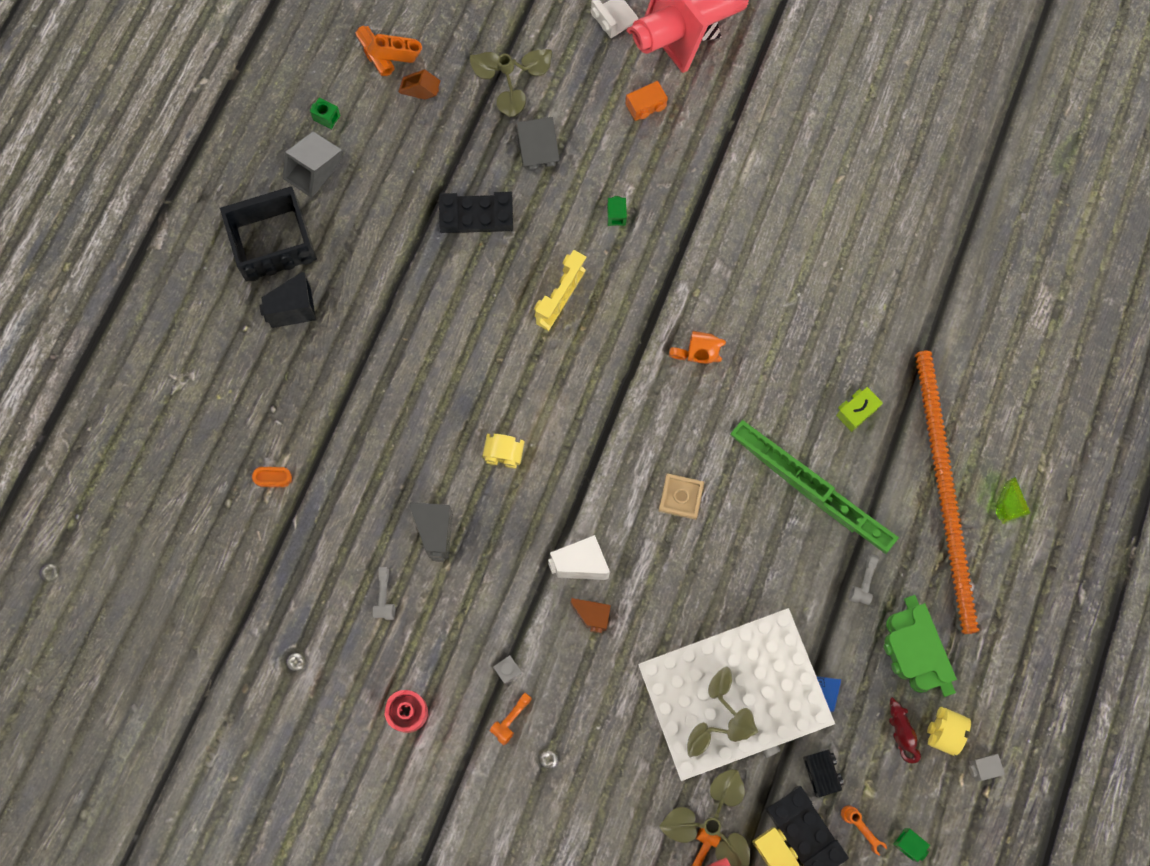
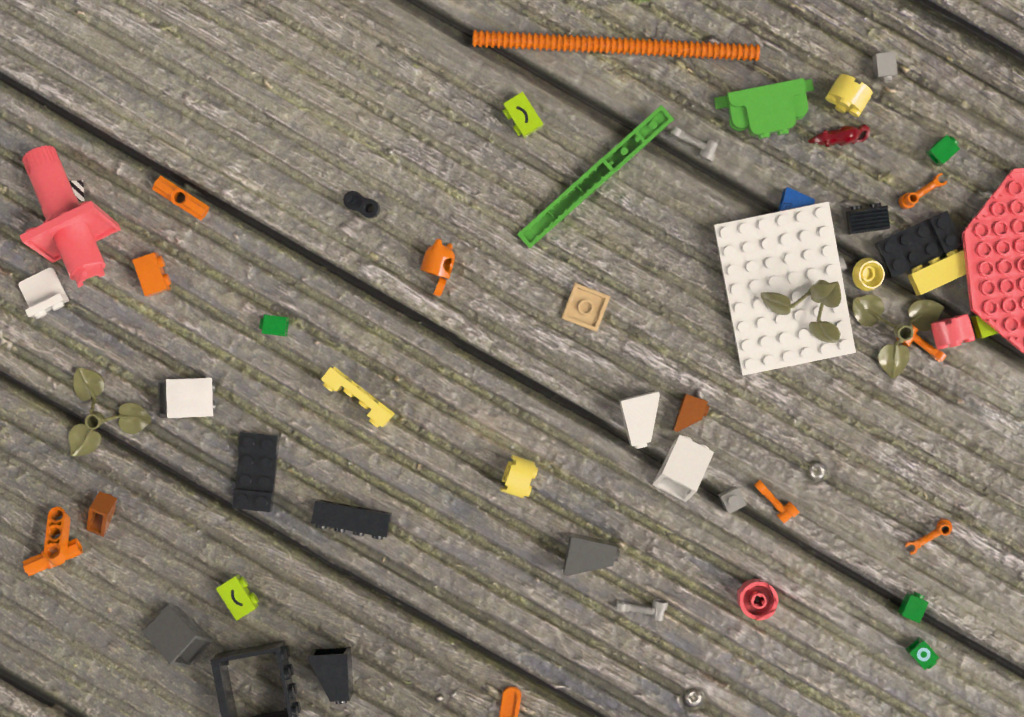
camera: 80 degrees left, 15 degrees up
green brick [310,98,341,130] -> none
none -> orange piece [152,175,210,221]
none -> lime brick [216,574,259,621]
none -> black brick [311,499,392,540]
none -> black piece [343,191,380,219]
none -> white slope [652,435,714,502]
none -> light yellow hat [852,258,885,291]

